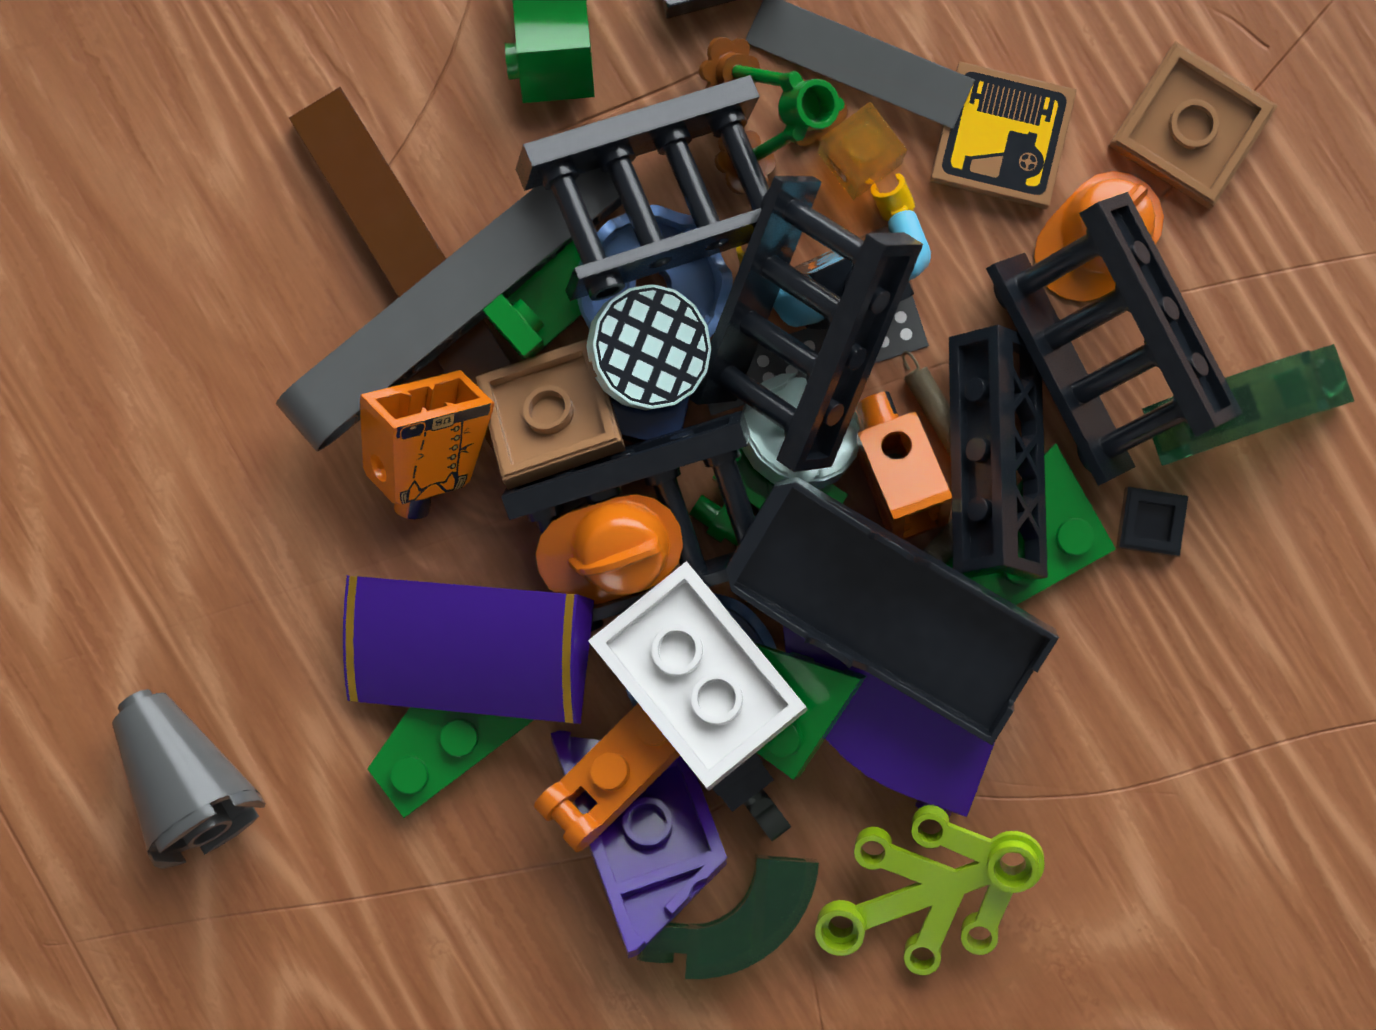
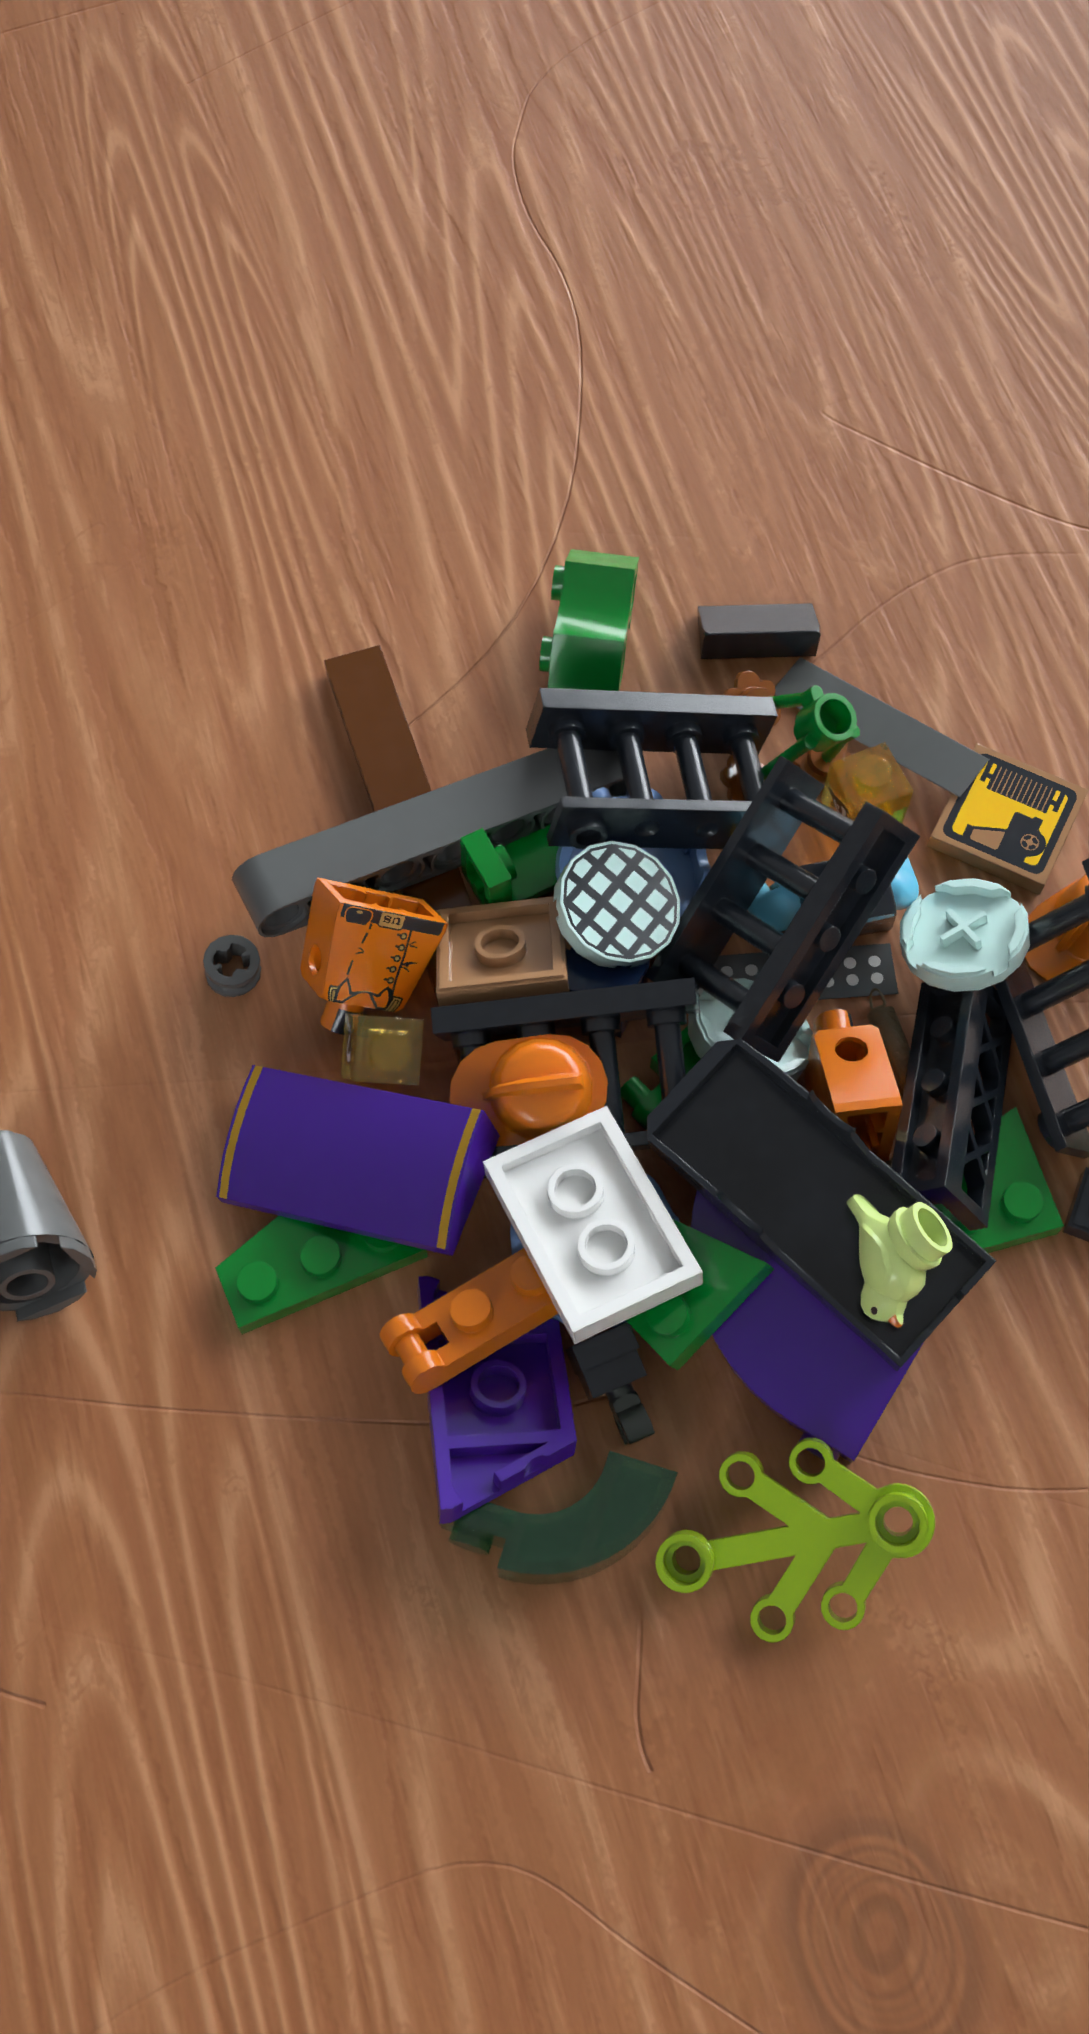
camera: 15 degrees right, 20 degrees down
none -> dark grey bush [203,935,261,997]
none -> clear yellow brick [341,1013,424,1086]
none -> yellowish green animal [846,1194,952,1328]
none -> light aqua tile [900,878,1030,992]

